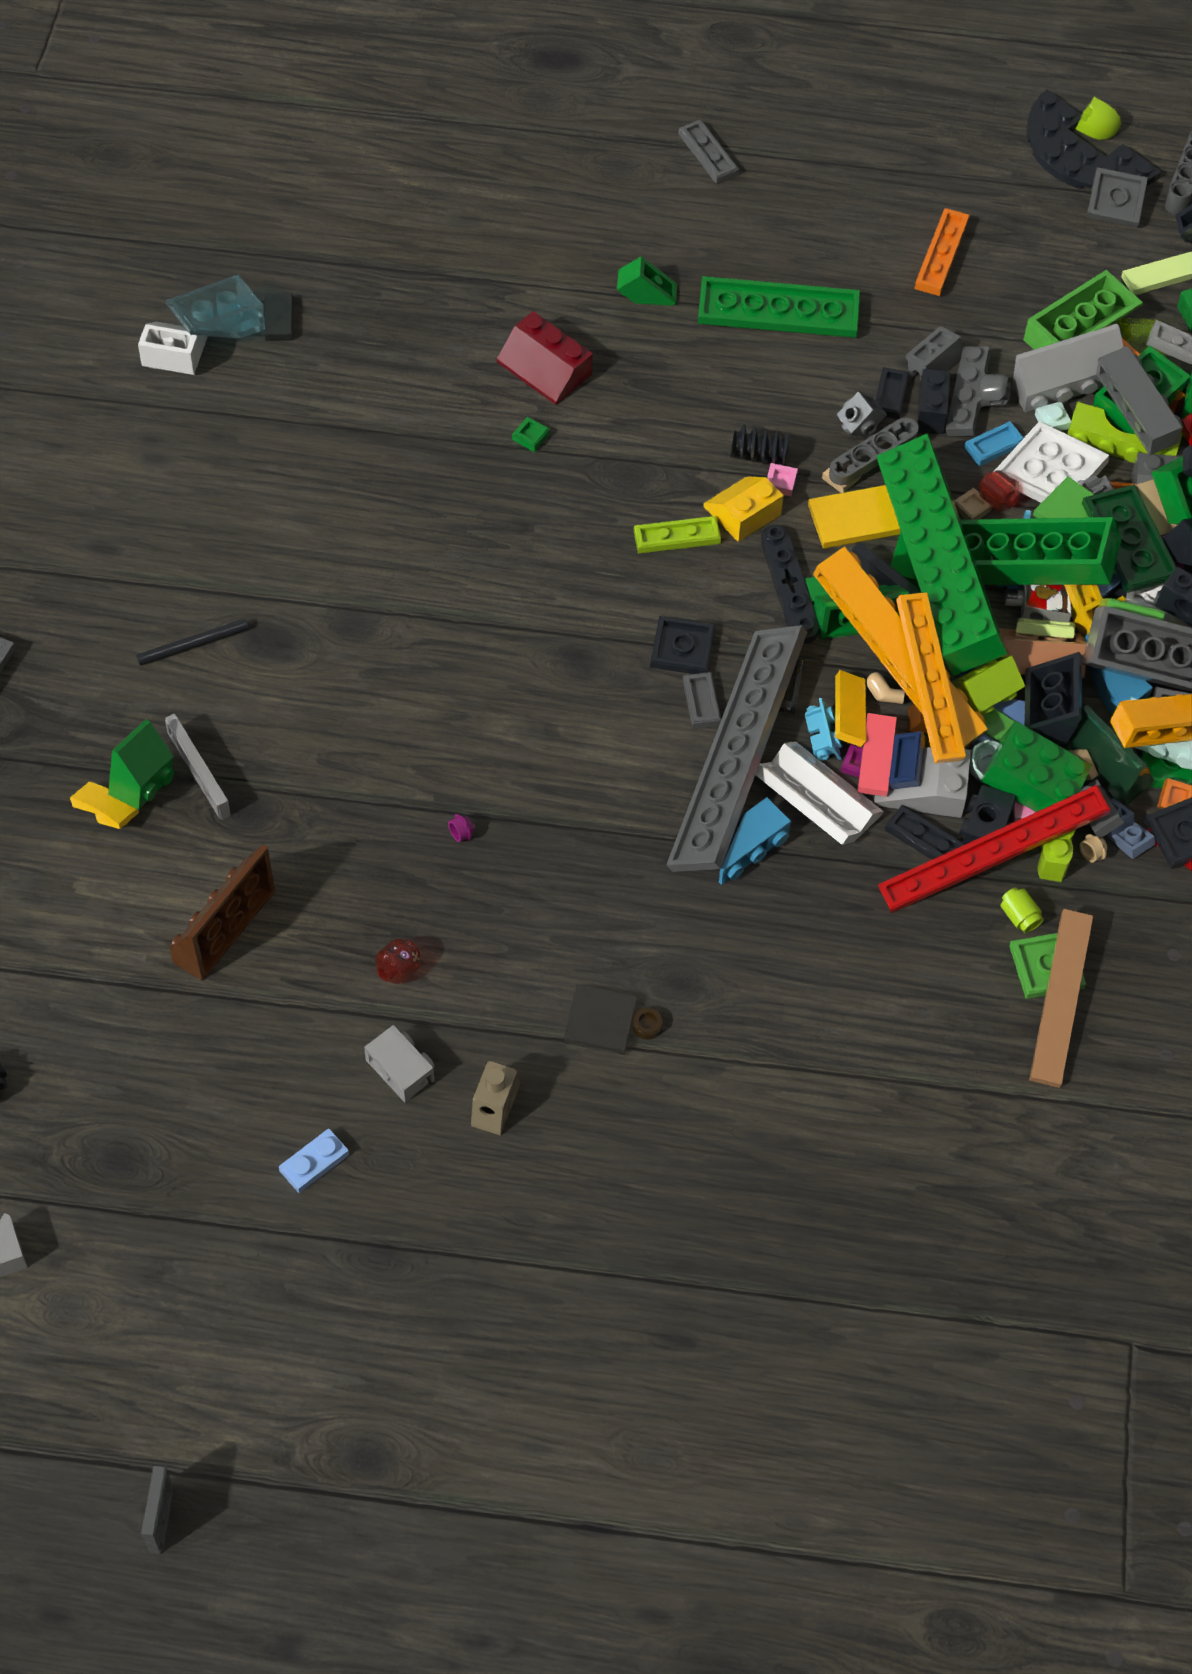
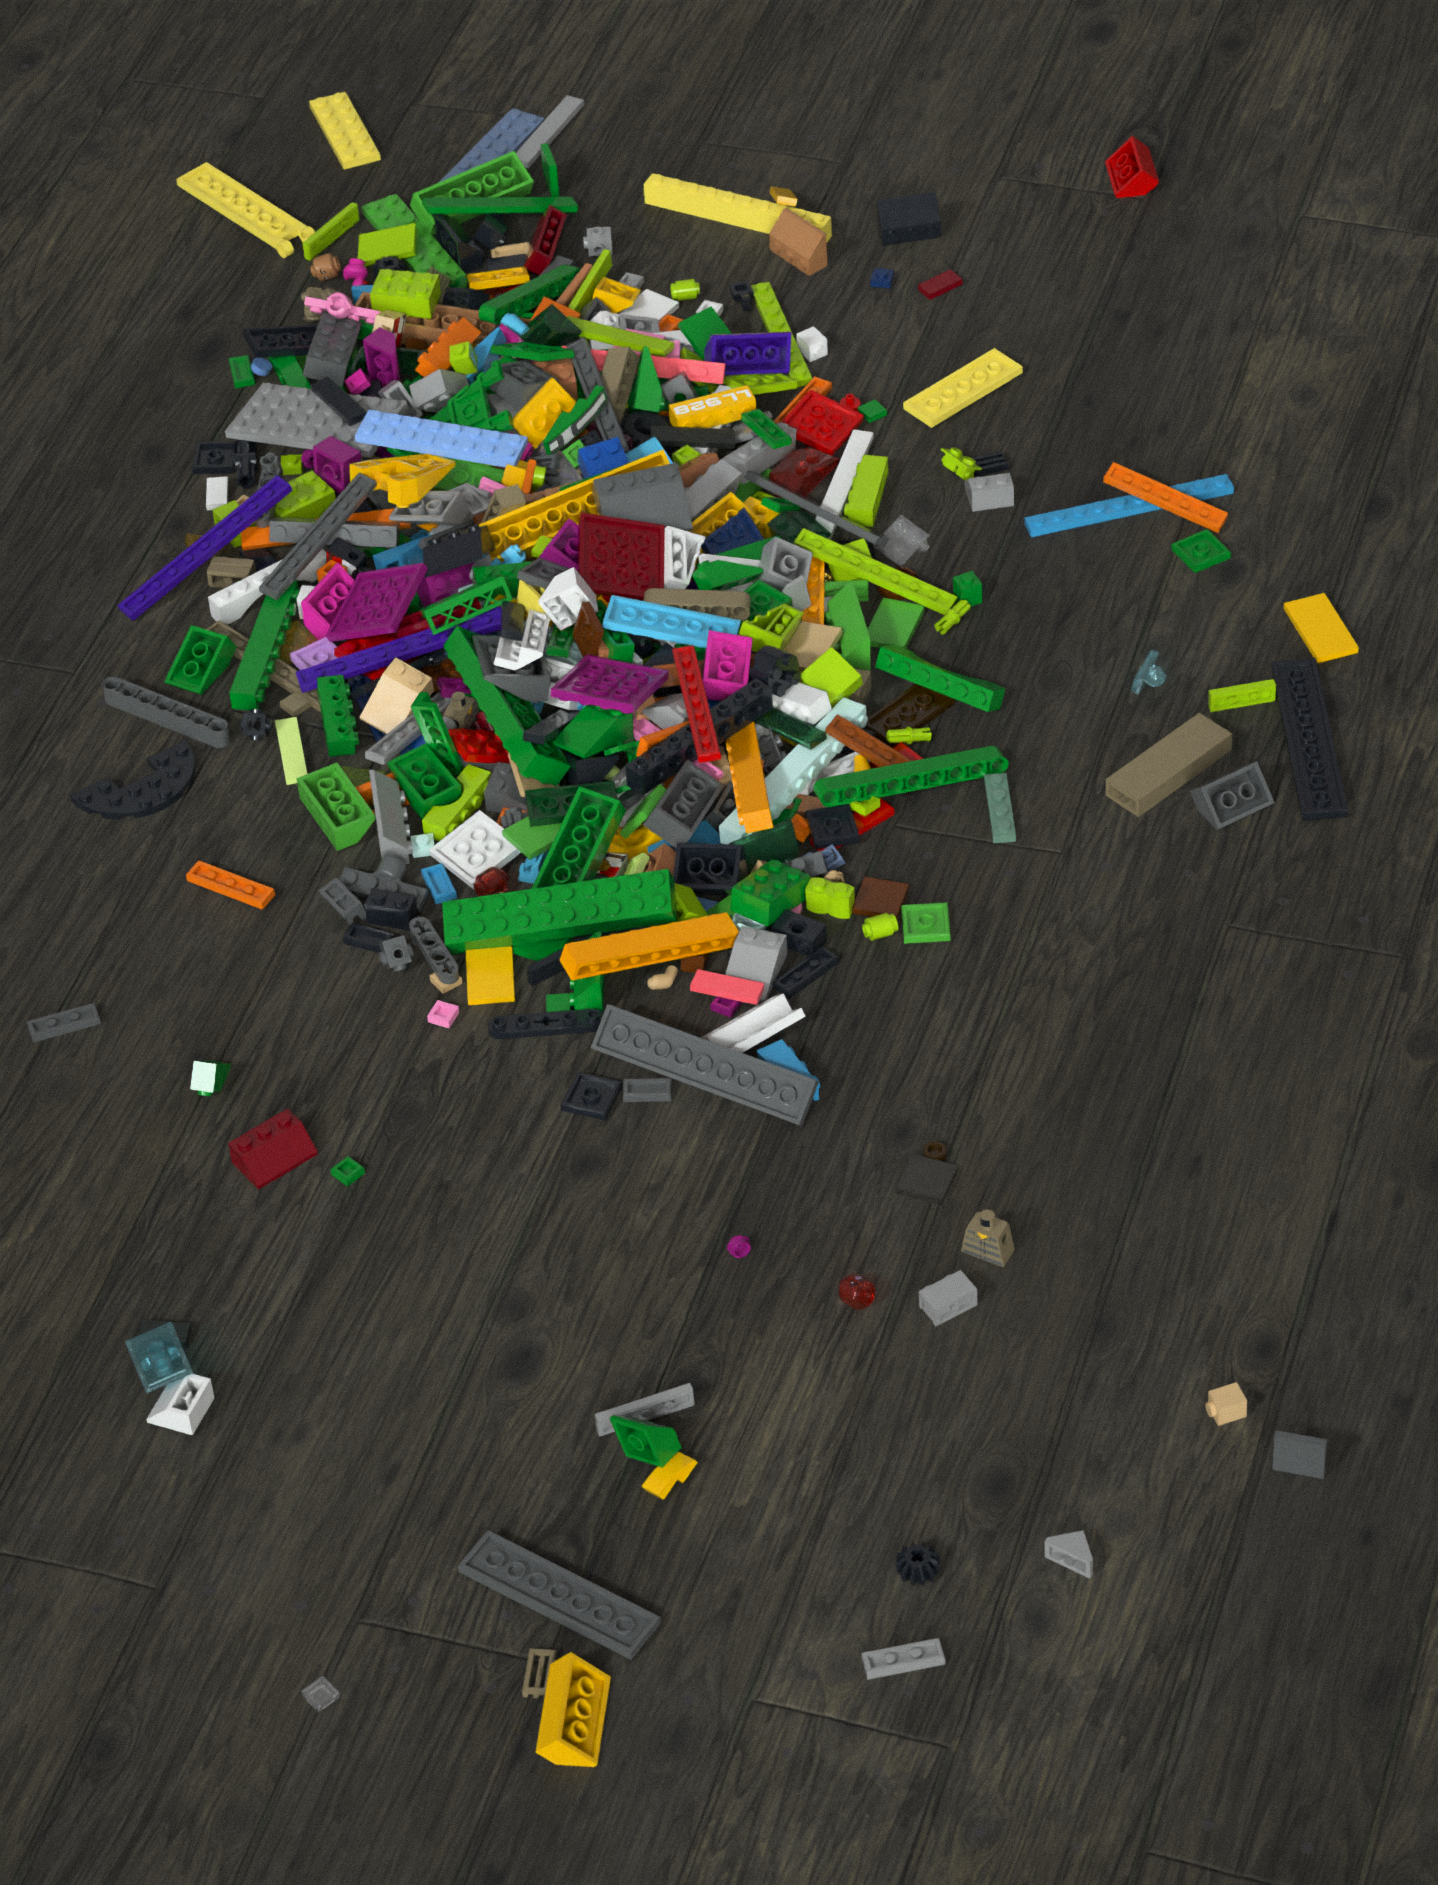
camera: 75 degrees left, 15 degrees down
black bar [136,619,249,665] -> none
reddish brown slope [170,845,275,981] -> none
light blue plate [279,1128,349,1194] -> none
lime tile [634,516,721,554] -> none
green plate [698,276,860,338] -> none
yellow slope [703,476,784,542] -> none
black piece [730,425,790,466] -> none
medium azure hinge [805,698,843,761] -> none
yellow tile [835,670,866,747] -> none
red tile [878,785,1110,913] -> none
dark blue tile [889,731,926,790] -> none
light orange plate [896,592,966,764] -> none
medium nougat tile [1029,909,1093,1088] -> none
lime brick [1076,97,1121,140] -> none
dark grey plate [1086,167,1148,228] -> none
dark grey brick [1096,346,1183,455] -> none
none -> reddish brown tile [852,876,909,920]
none -> tan brick [1205,1382,1247,1426]

